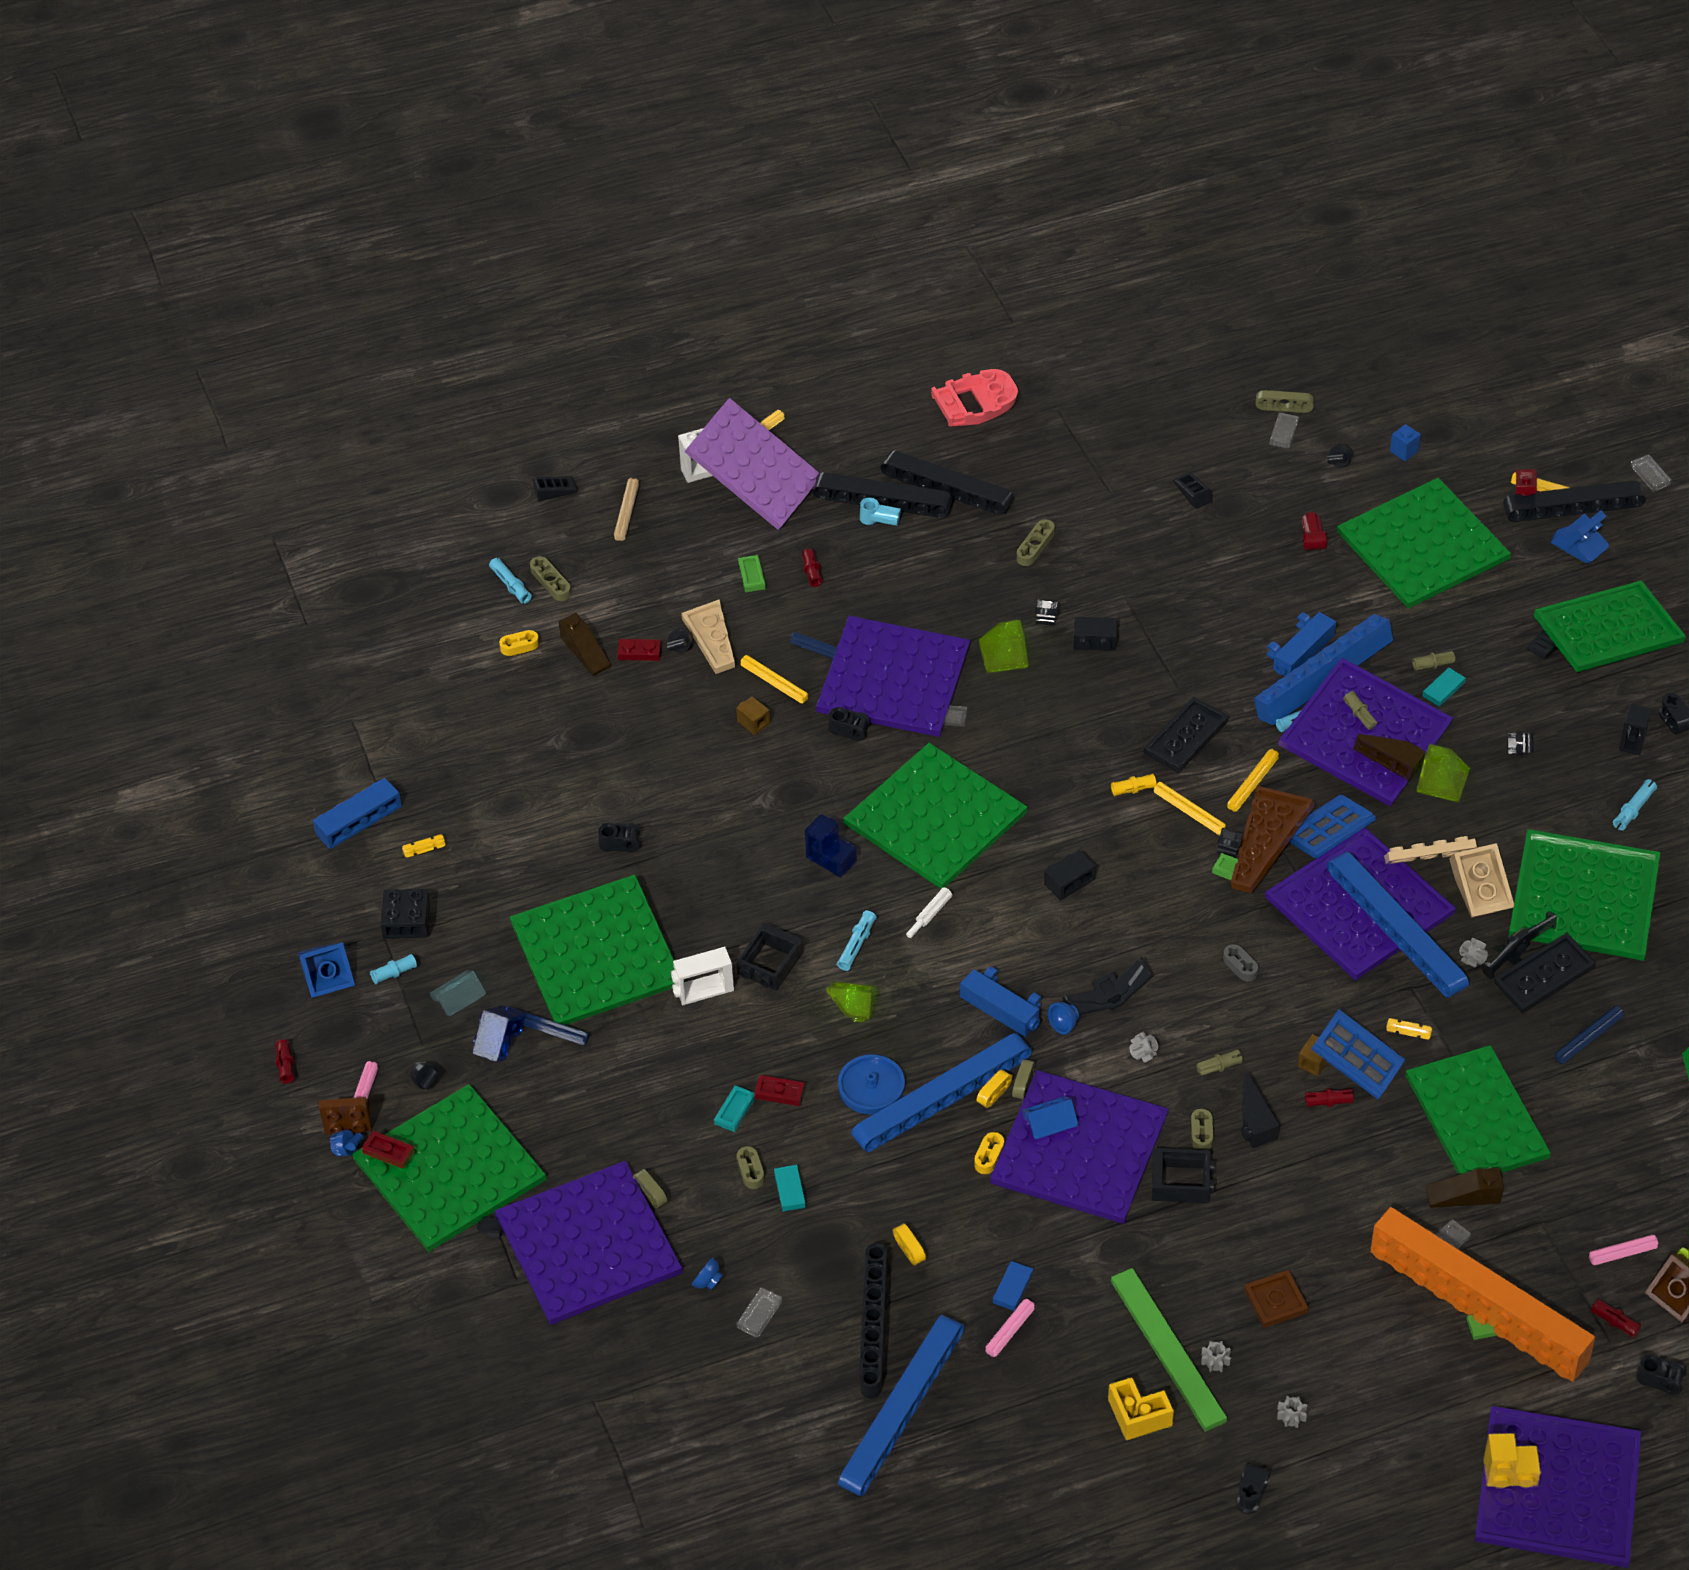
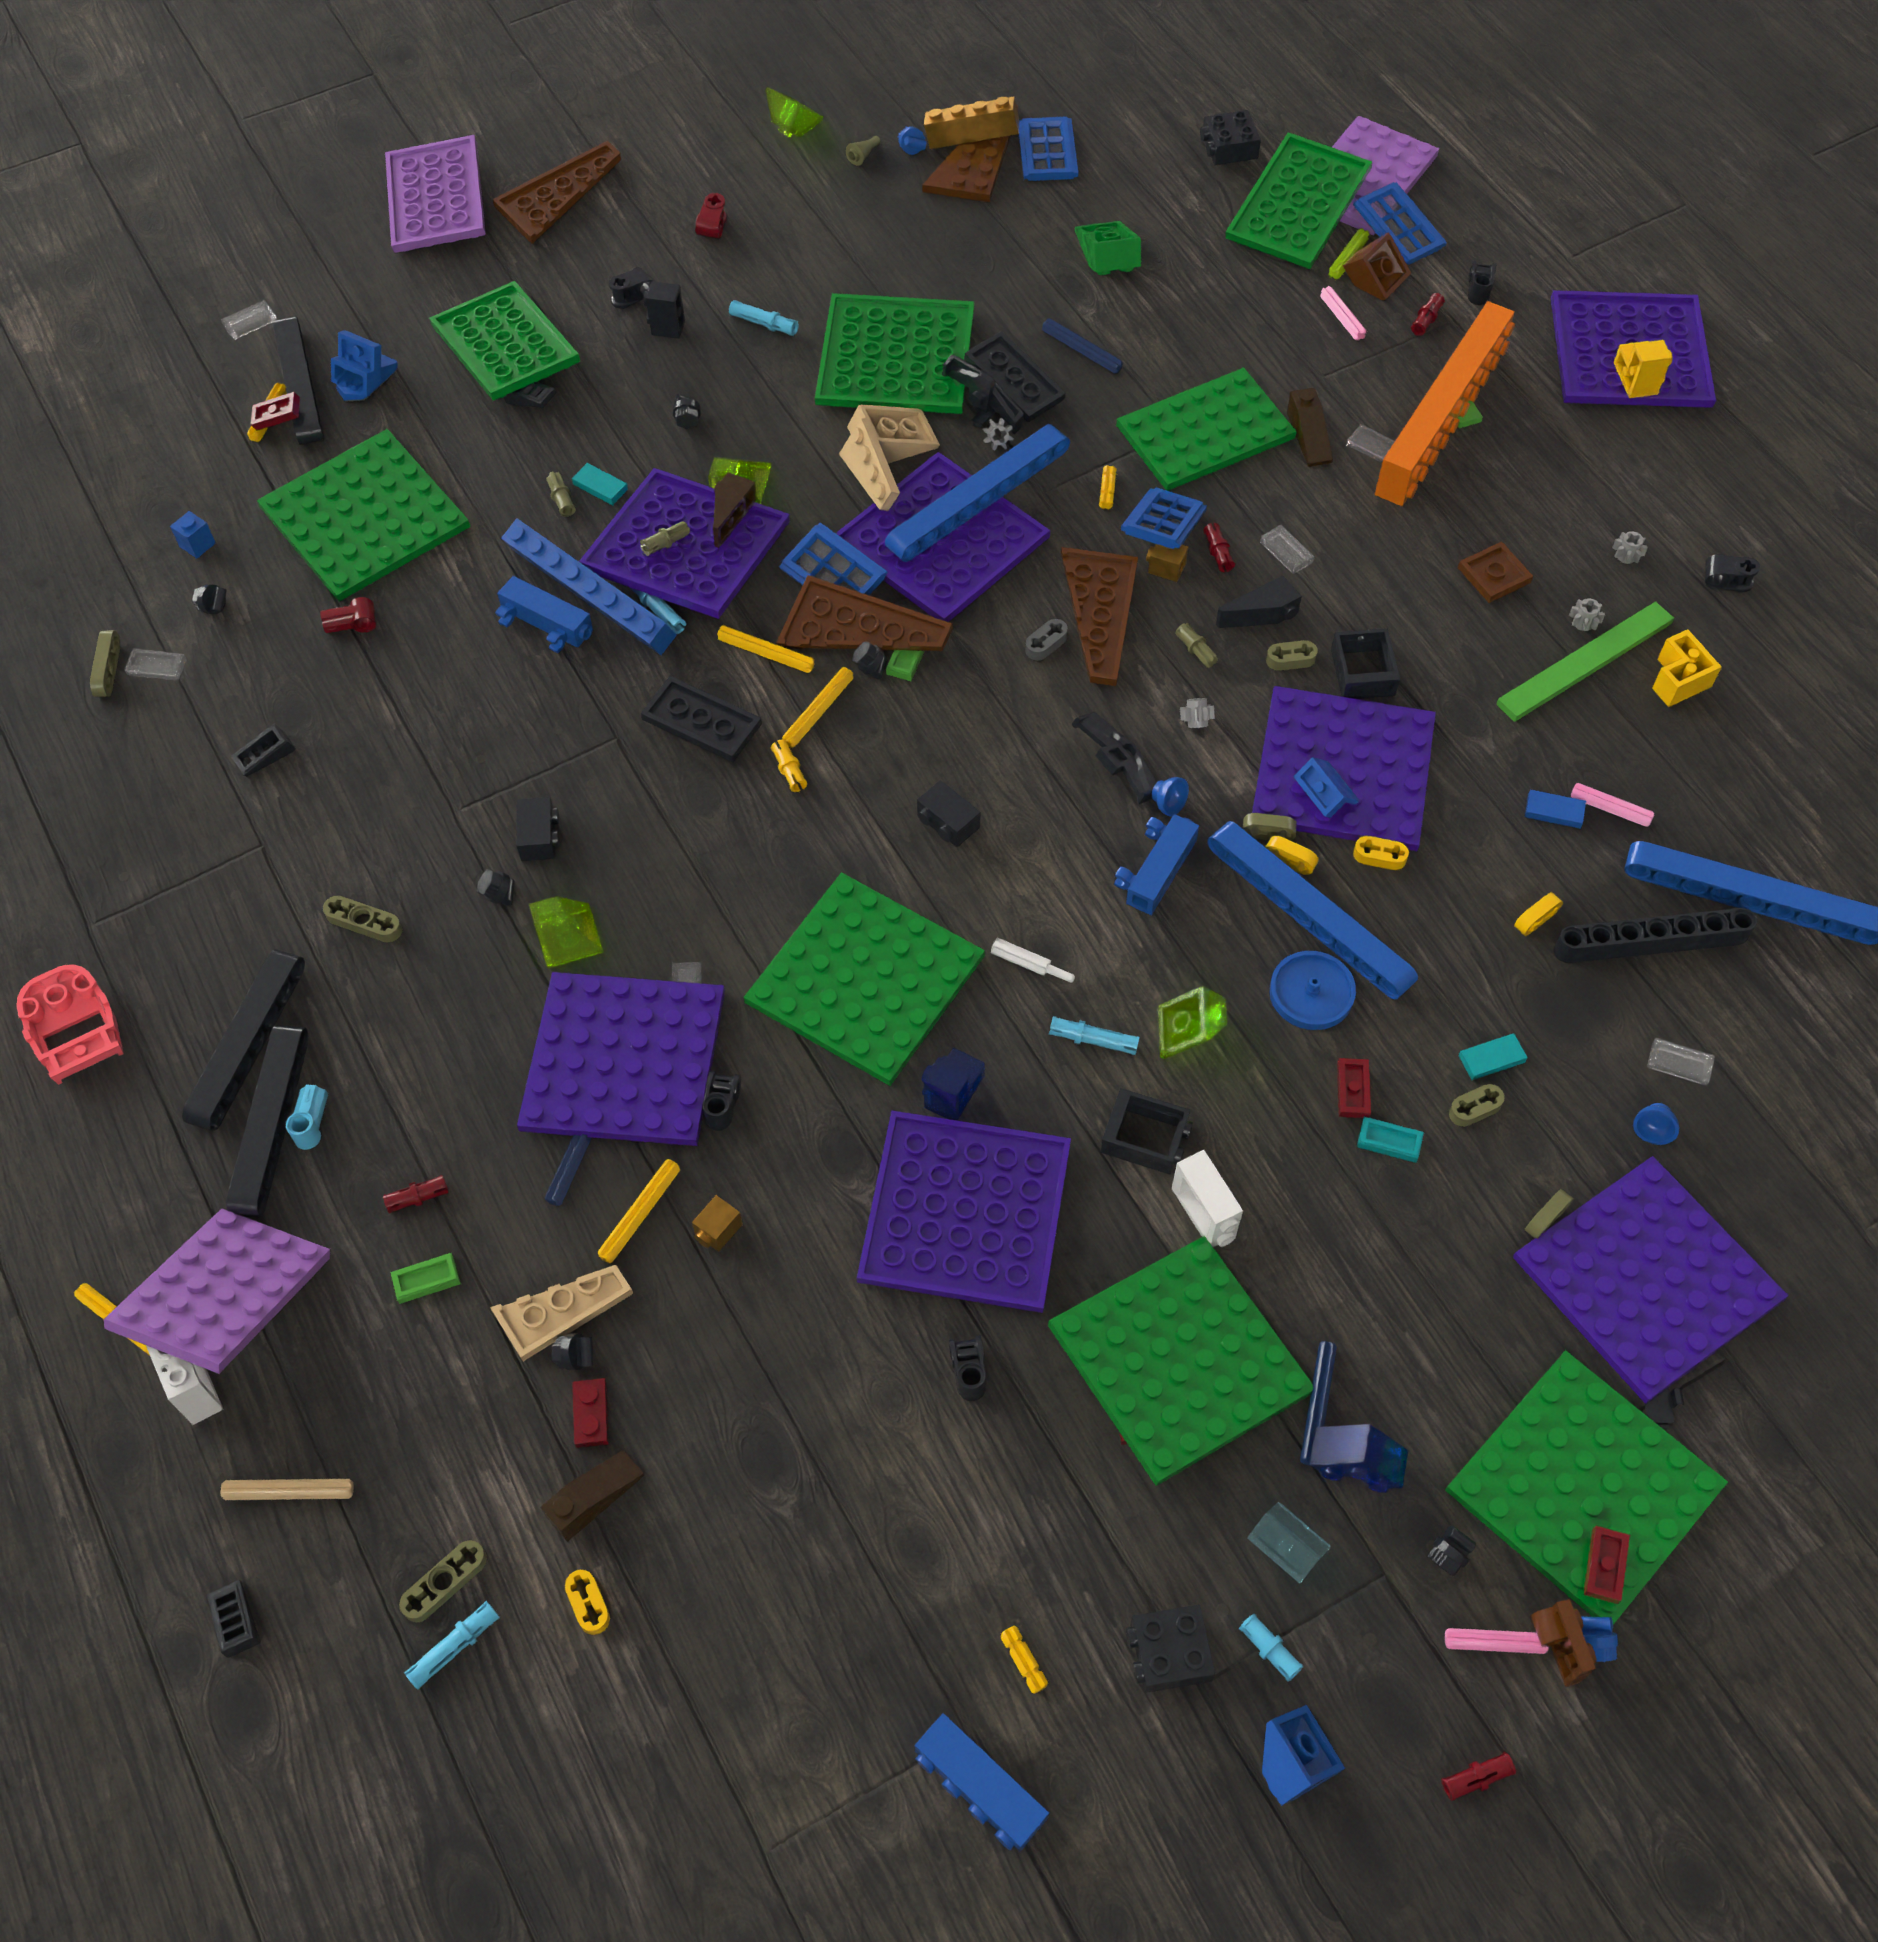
camera: 100 degrees left, 10 degrees up
none -> dark purple plate [857,1111,1071,1313]
none -> reddish brown wing [1061,547,1138,686]
none -> clear tile [1260,525,1314,574]

